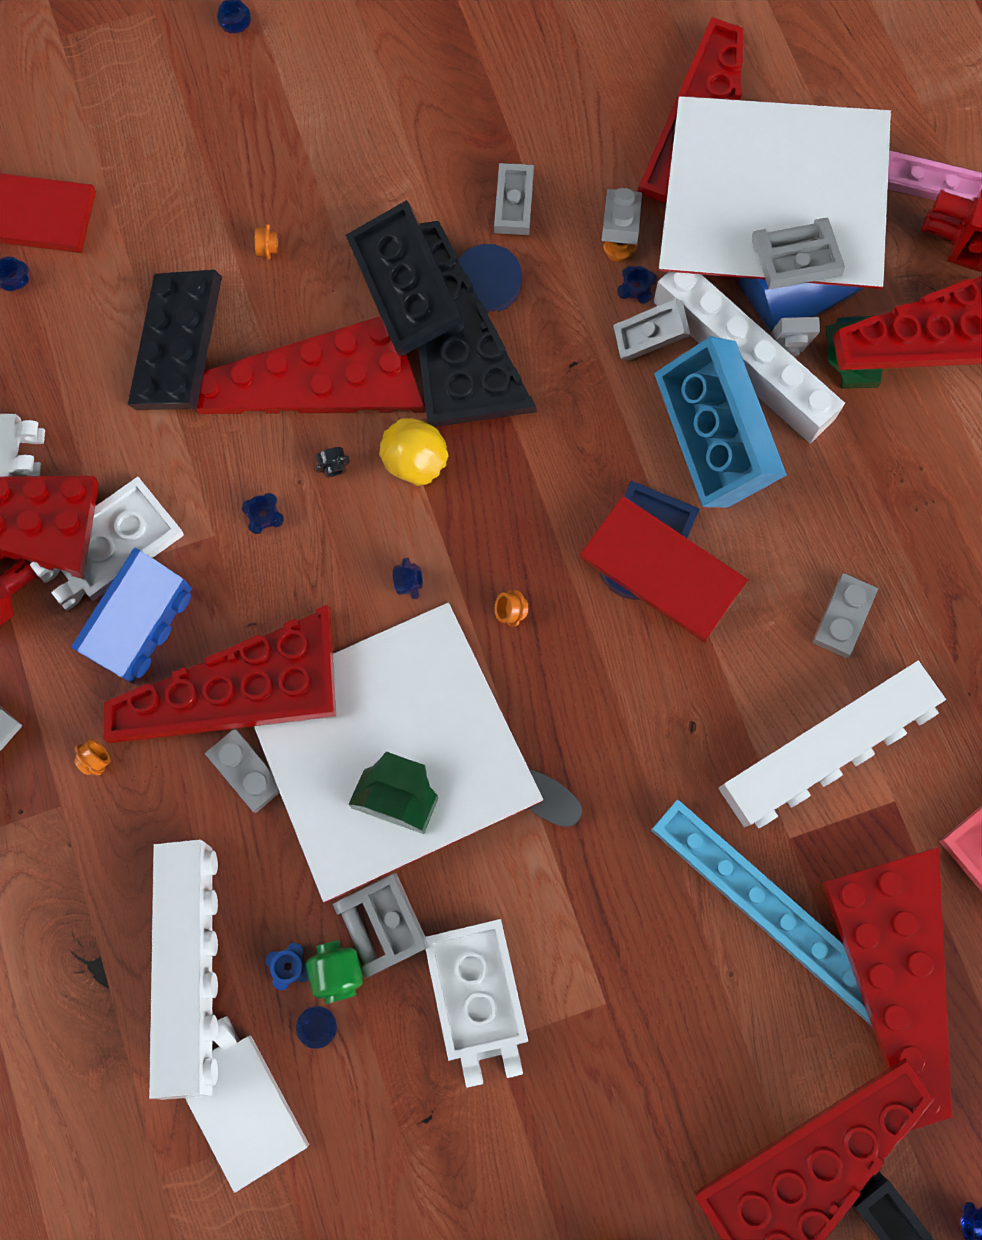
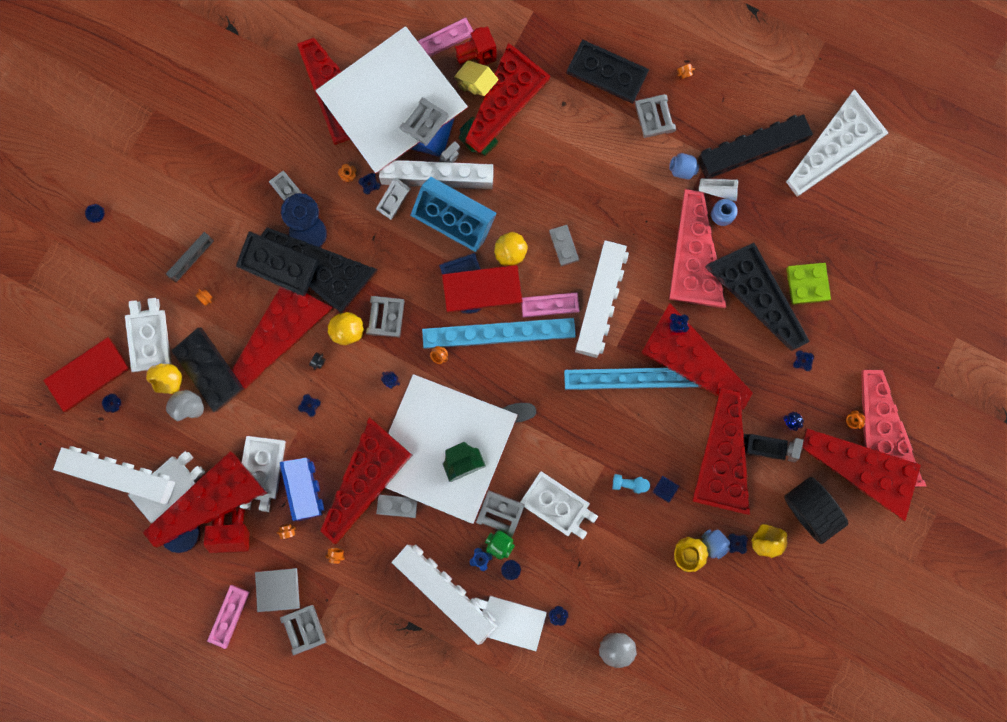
camera: 45 degrees left, 5 degrees up
light grey plate [601,188,642,244] -> none
none -> white tile [125,298,171,372]
none -> yellow hair [146,363,182,394]
none -> dark grey tile [166,232,214,282]
none -> light grey hair [166,390,204,421]
none -> orange plate [276,524,296,539]
none -> dark blue tile [281,193,319,231]
none -> light grey plate [366,296,405,338]
none -> medium azure plate [422,318,576,349]
none -> light yellow brick [454,61,498,96]
none -> yellow hair [494,232,528,266]
none -> bright pink tile [521,292,580,318]
none -> clear blue plate [549,606,568,626]
none -> medium azure leg [612,474,650,494]
none -> clear blue plate [652,476,679,503]
none -> clear blue plate [670,313,689,333]

